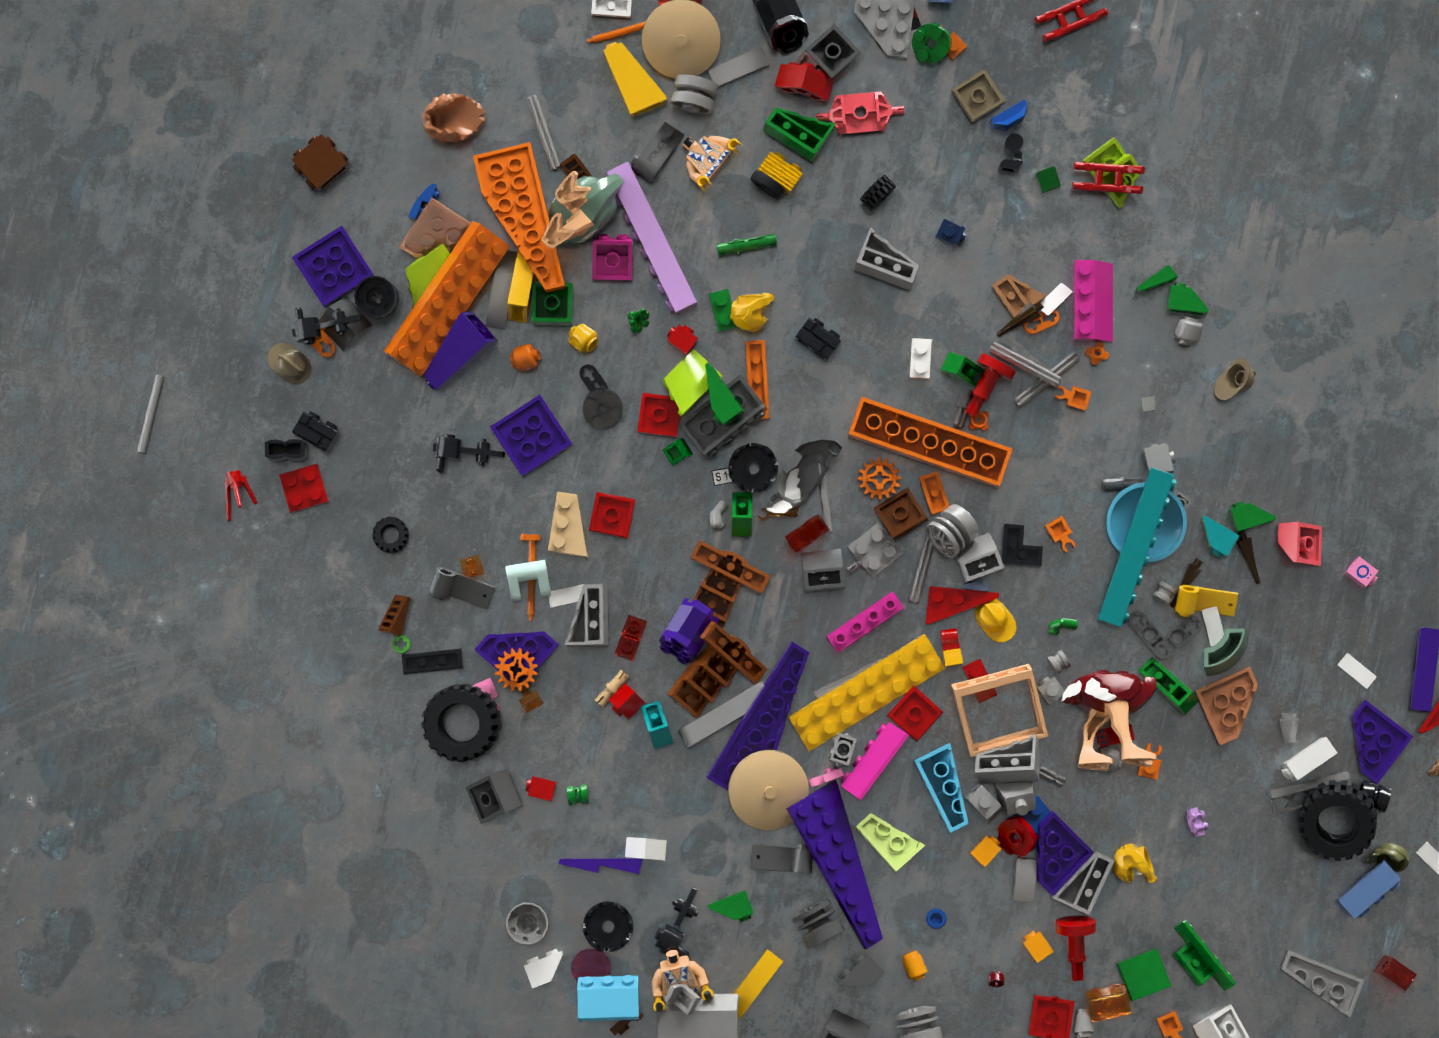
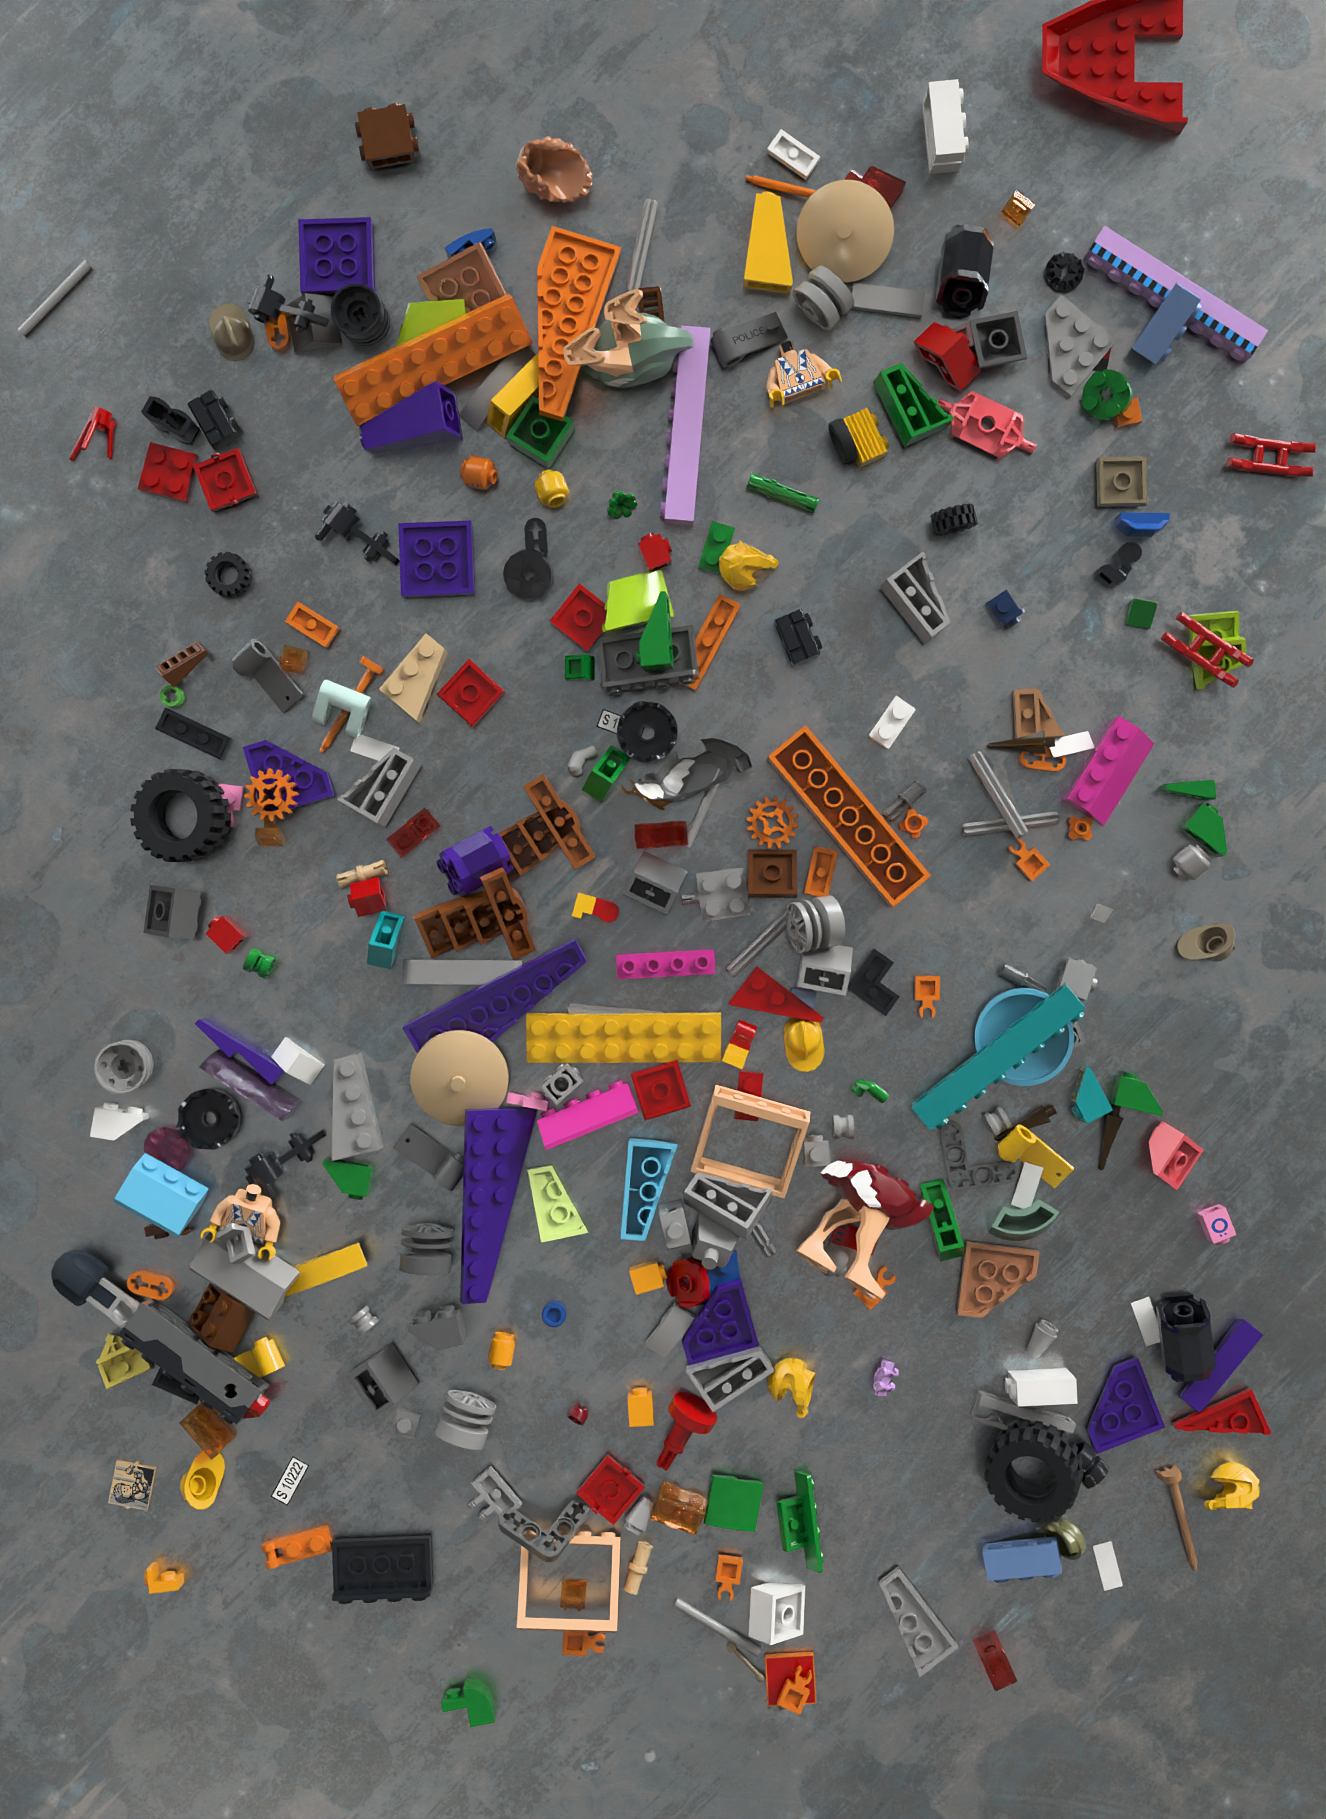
camera: 30 degrees right, 5 degrees up
dark pink plate [592,234,633,280] -> none
green slope [941,352,985,388] -> none
red piece [965,353,1016,418] -> none
none -> red plate [193,448,257,512]
none -> clear purple slope [199,1049,302,1121]
none -> orange plate [285,601,340,648]
none -> light grey wedge [332,1052,384,1161]
none -> light grey wheel [348,1305,379,1336]
none -> leg [572,893,619,923]
none -> black brick [1156,1292,1215,1382]

